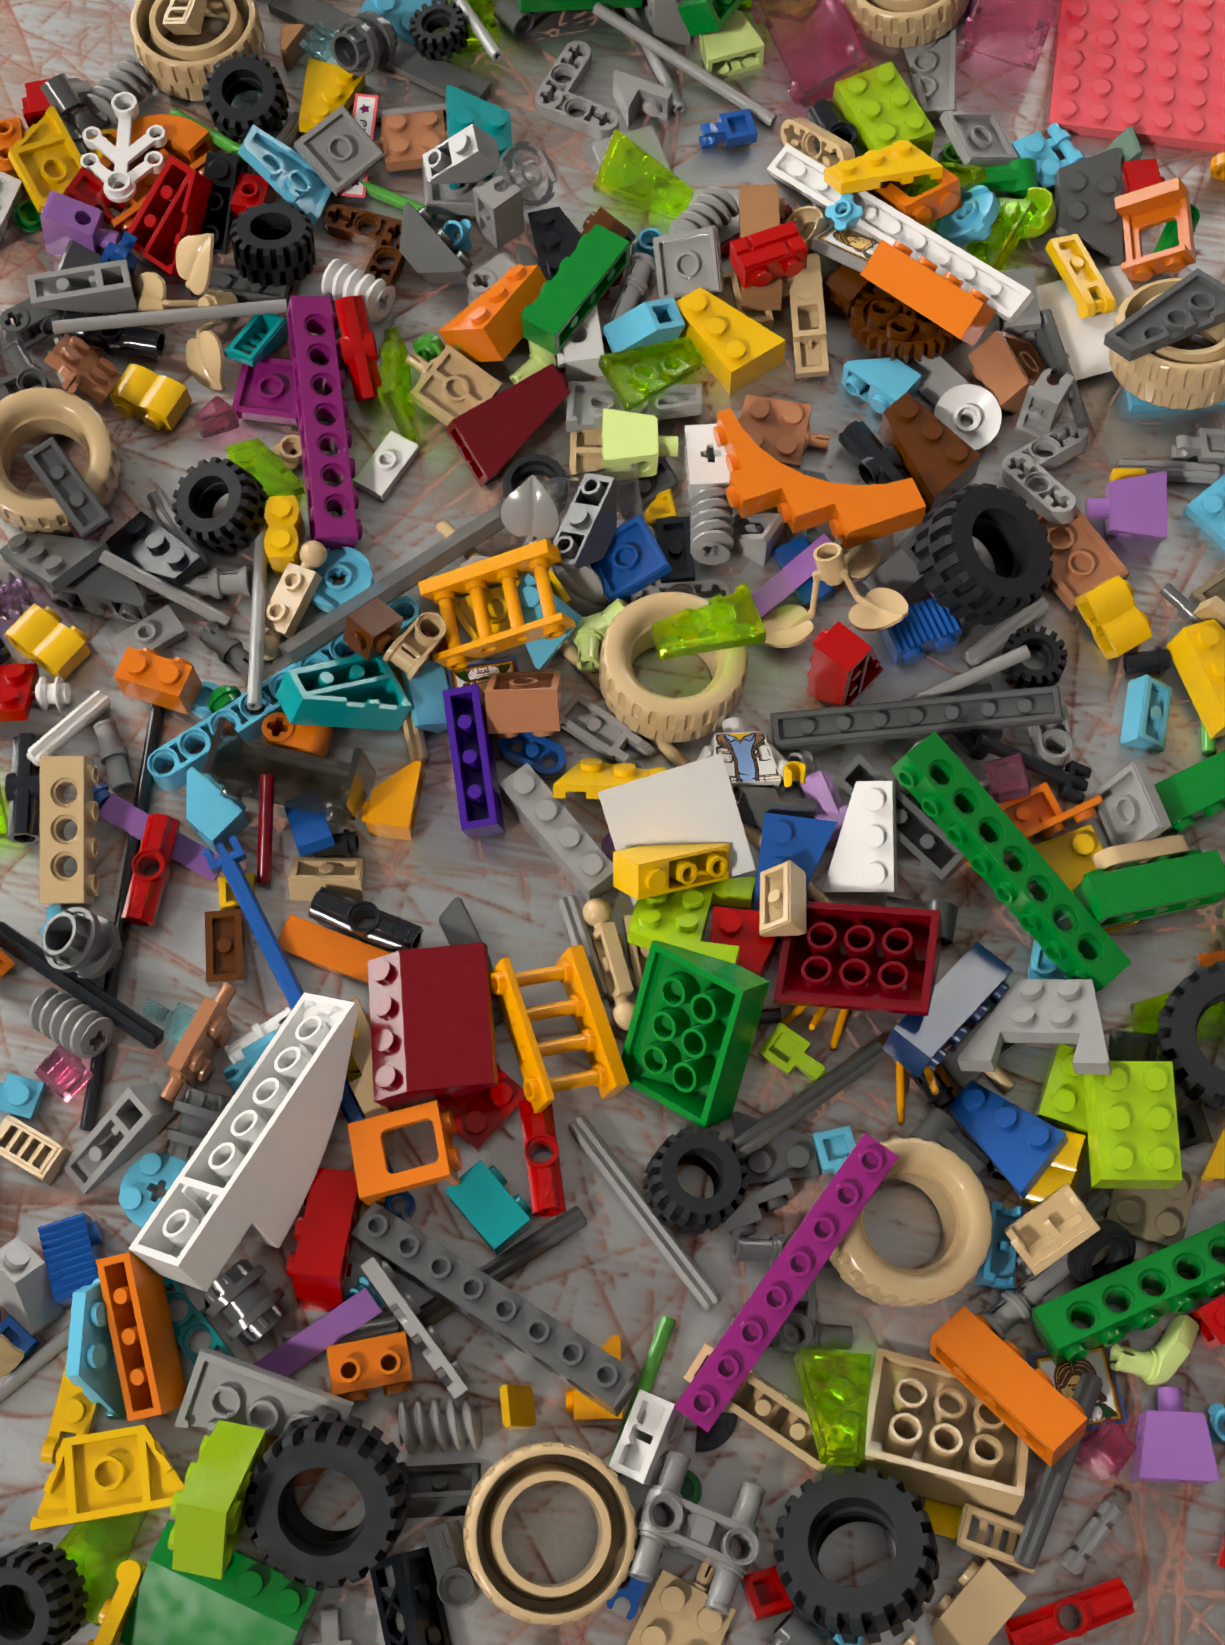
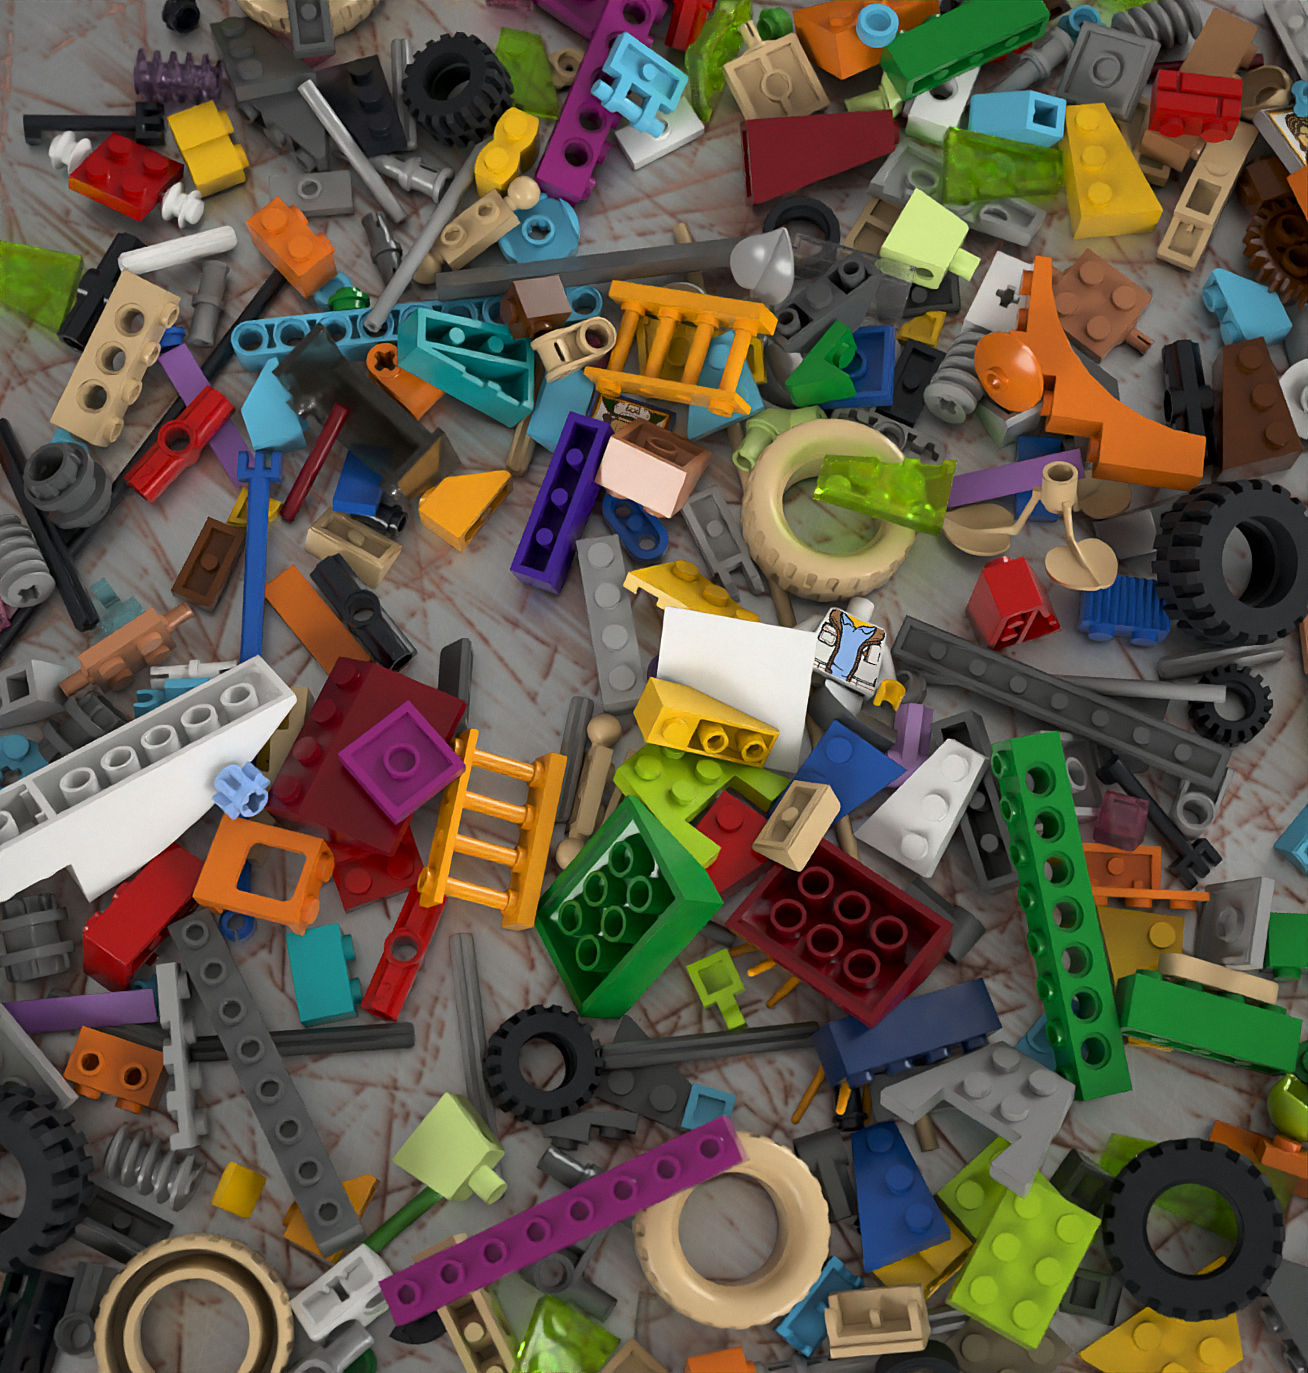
camera: 25 degrees right, 5 degrees up
none -> light blue gear [212,761,270,820]
none -> magenta plate [338,700,466,826]
none -> yellowish green torso [391,1092,507,1205]
none -> medium azure plate [591,32,689,138]
none -> green slope [784,320,857,408]
none -> medium azure tile [856,3,899,48]
none -> orange dish [974,331,1044,412]

